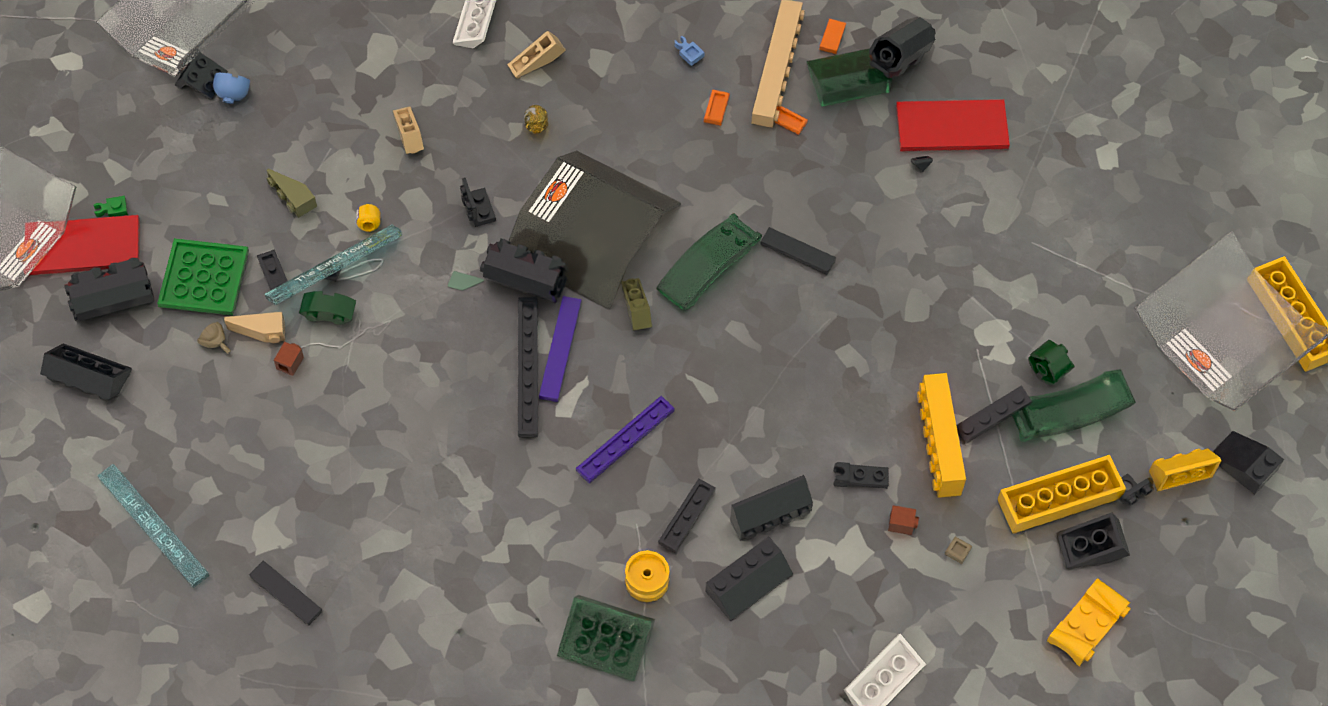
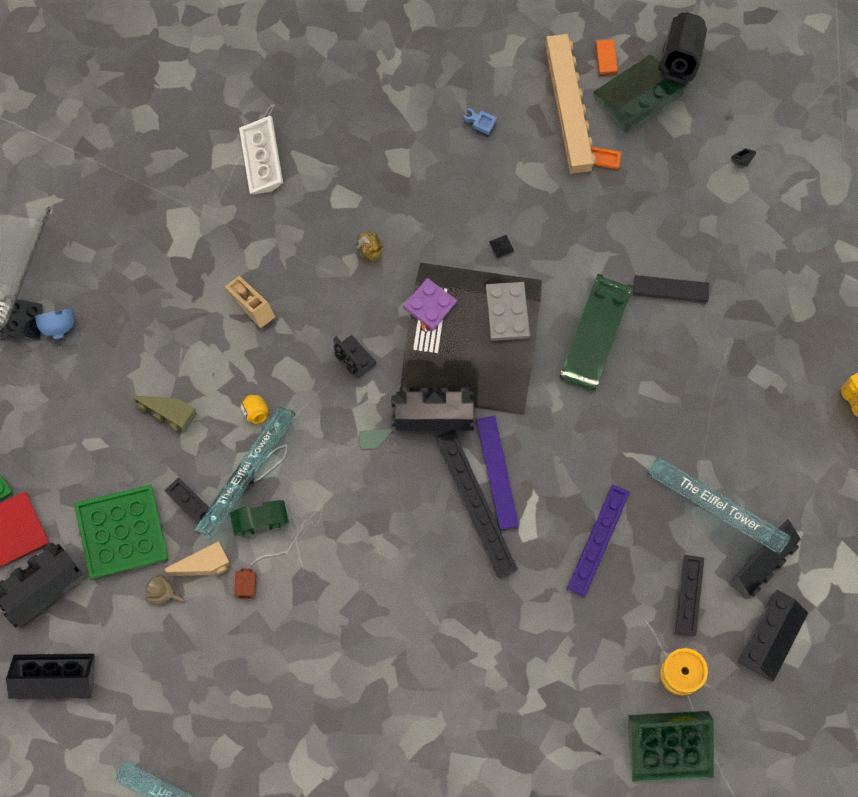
camera: 25 degrees left, 10 degrees up
tan slope [507,31,566,78] -> none
olive slope [621,278,652,331] -> none
orange tile [704,89,730,126] -> none
black plate [833,462,889,489] -> none
red tile [896,99,1010,151] -> none
none -> medium lavender plate [403,278,457,331]
none -> light grey plate [486,282,530,341]
none -> black slope [489,235,514,258]
none -> clear light blue tile [647,457,791,554]

